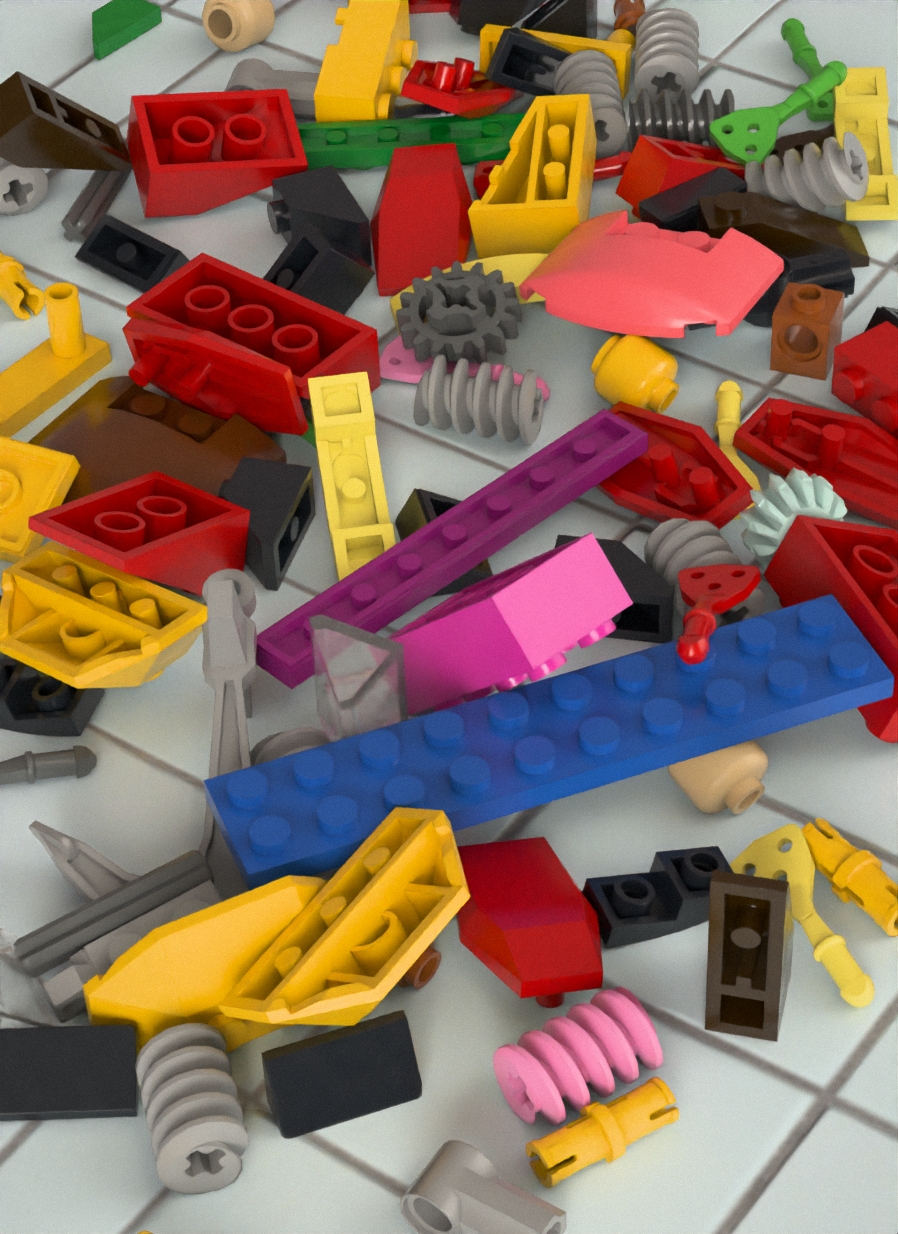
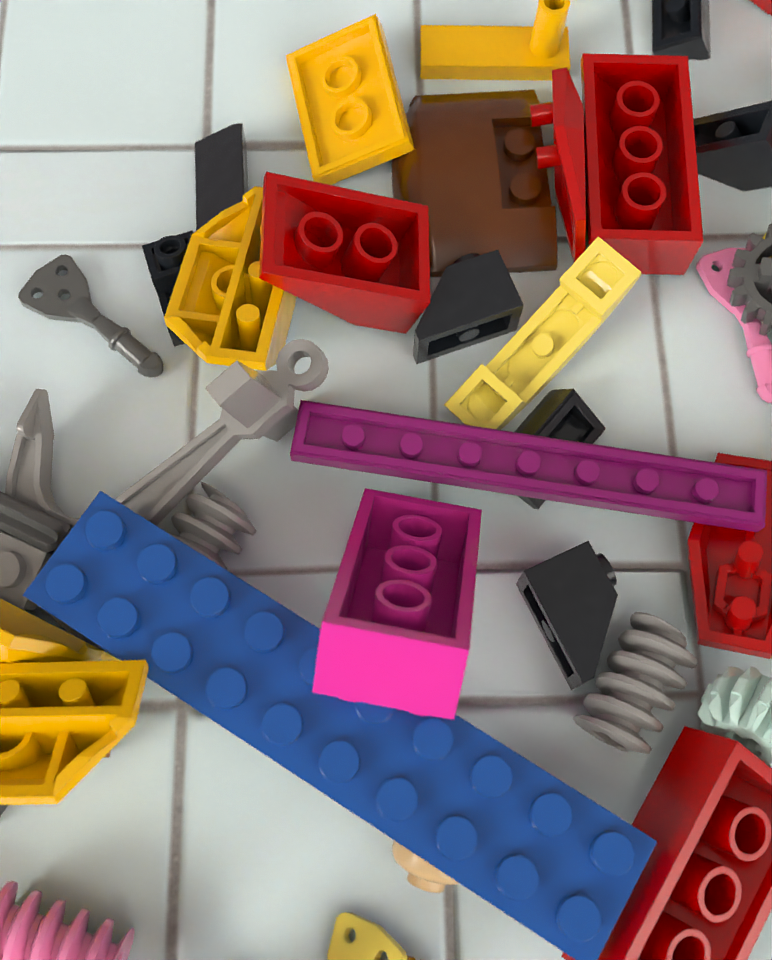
camera: 50 degrees right, 30 degrees up
clear slope [309,615,408,742] -> none
light grey piece [413,354,544,446] -> none
red piece [456,837,603,1008] -> none
black slope [582,846,734,948] -> none
red piece [676,564,761,665] -> none

